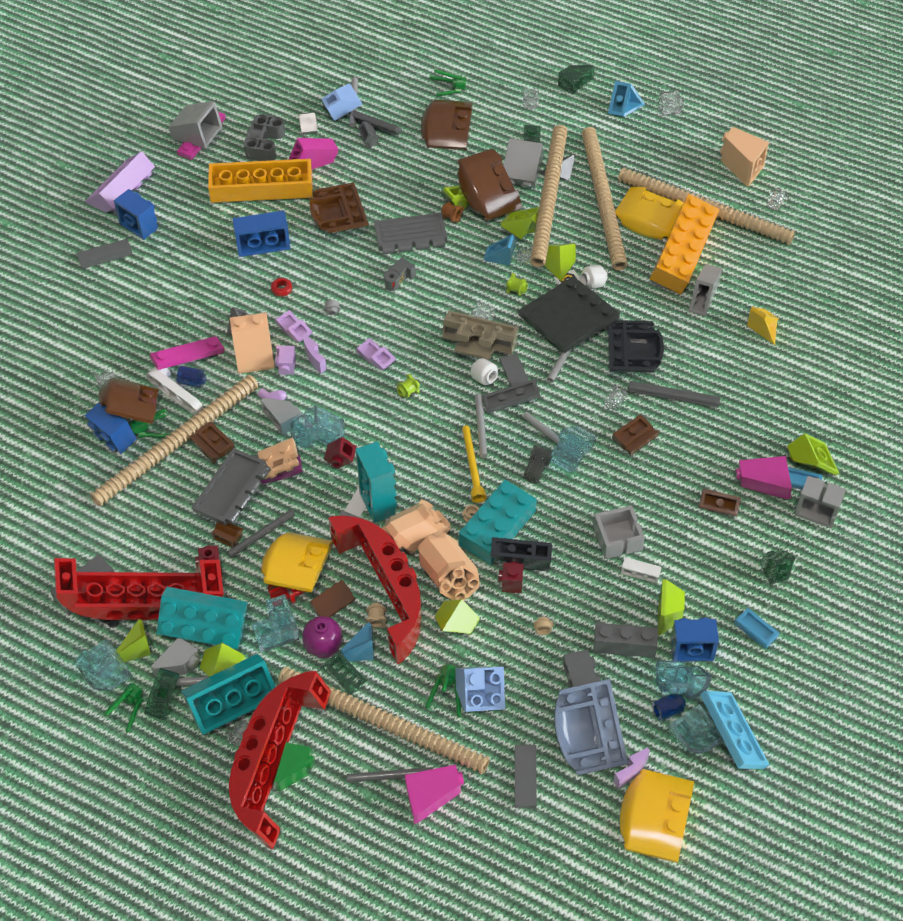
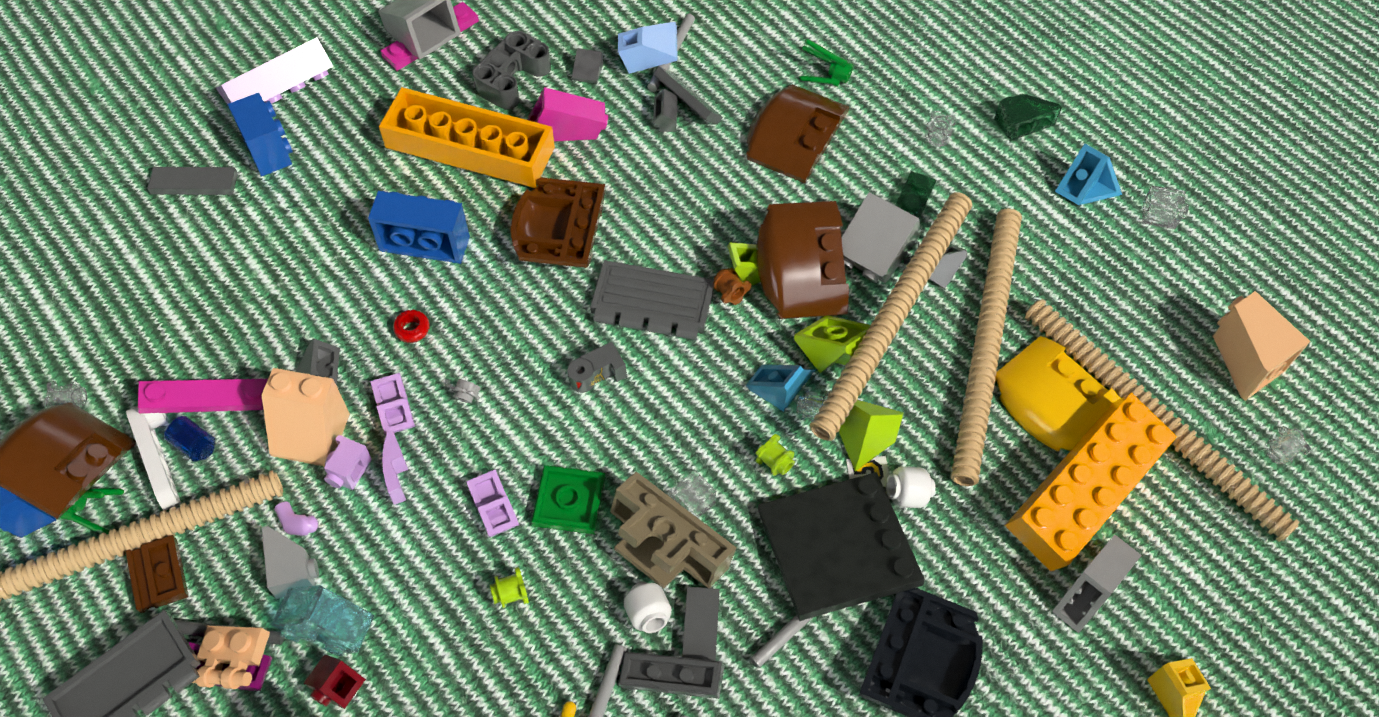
camera: 20 degrees right, 5 degrees up
none -> green tile [531,465,606,535]

